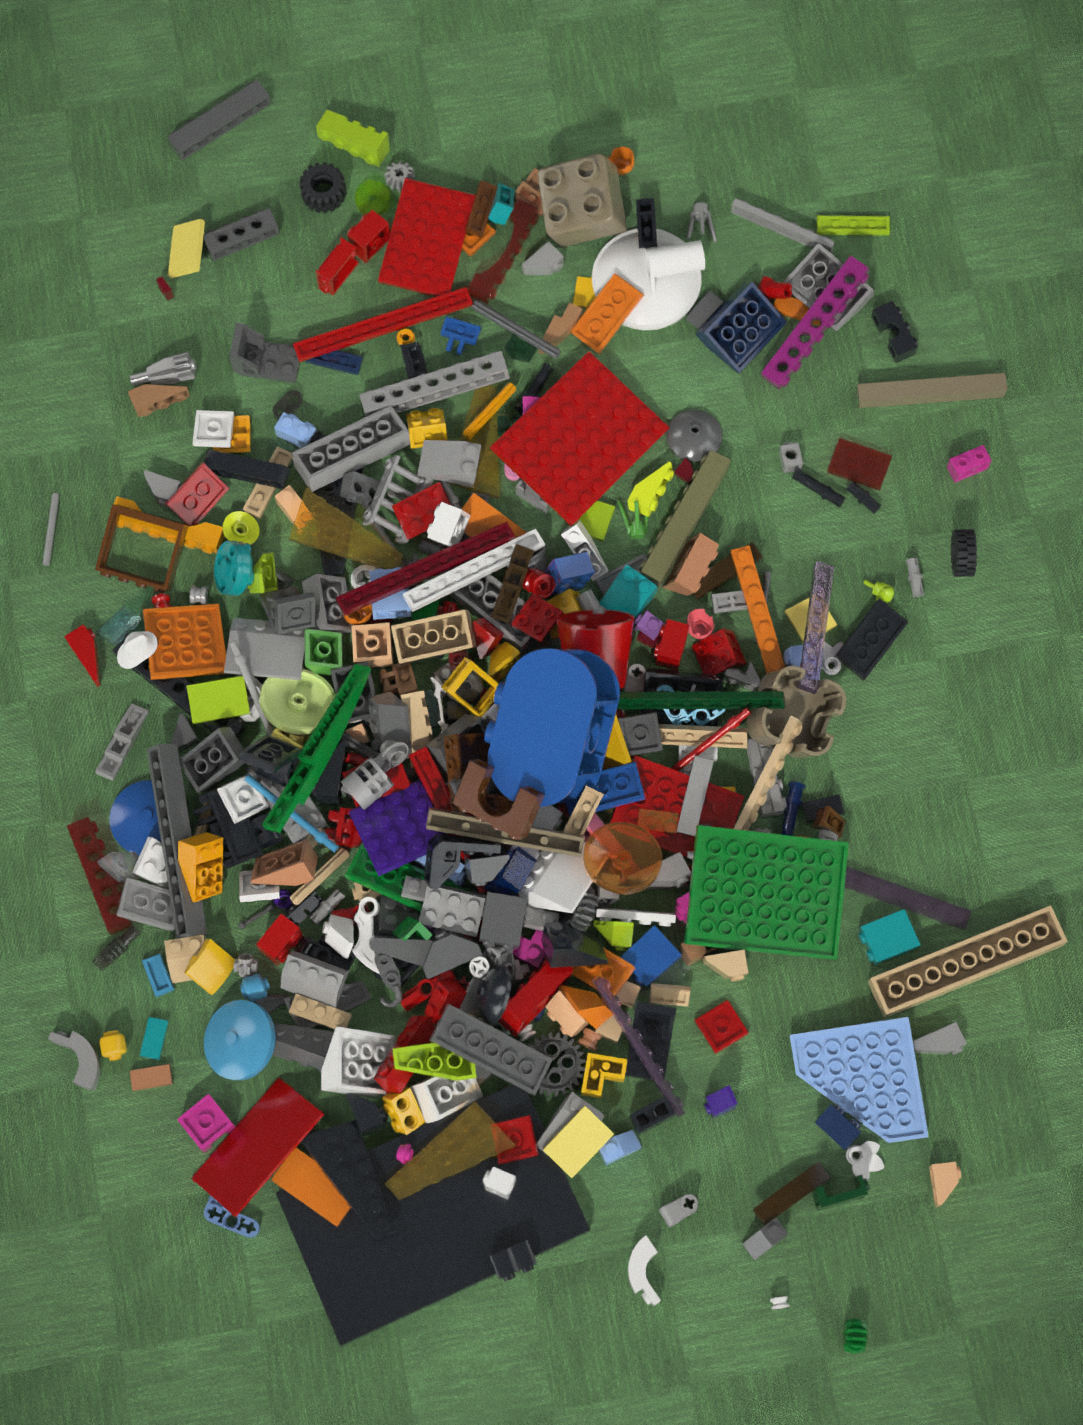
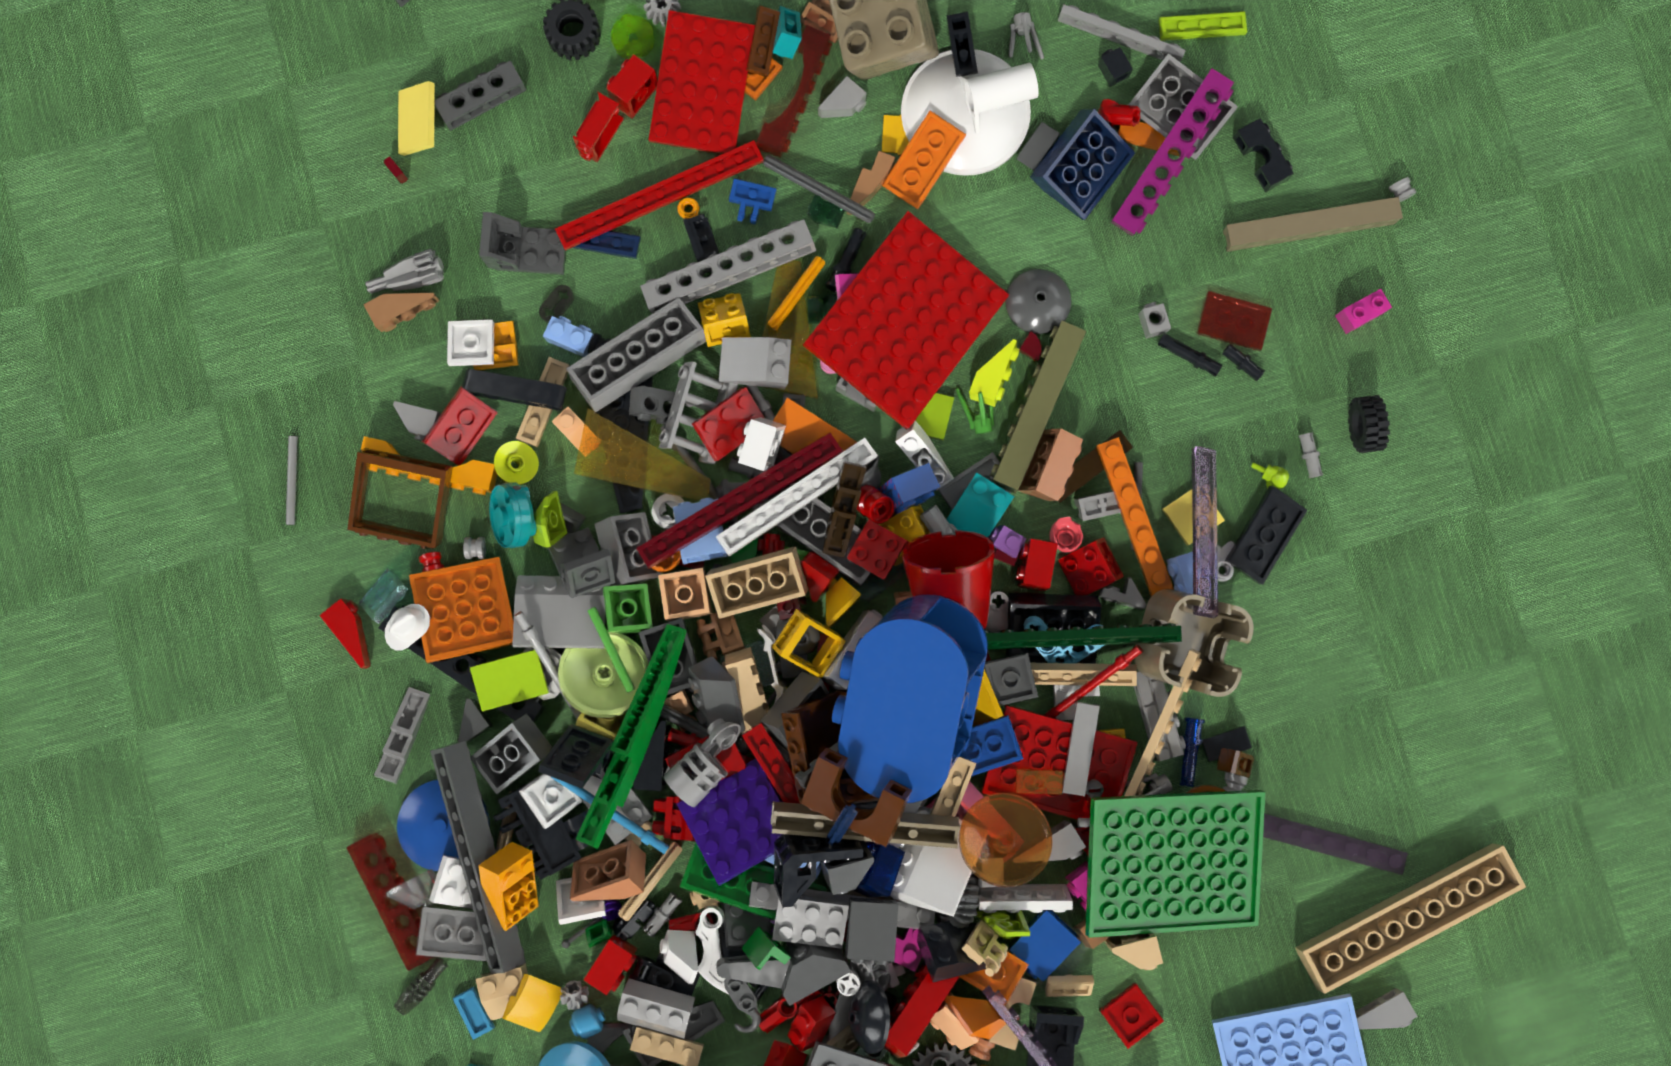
camera: 10 degrees left, 10 degrees up
teal brick [858,909,920,966] -> none
none -> green slope [585,919,612,948]
none -> bright green bar [587,607,635,693]
none -> dark blue axle [827,804,858,845]
none -> tan plate [962,920,1008,976]
none -> black brick [1098,47,1133,87]
none -> light grey wheel [1388,177,1417,202]

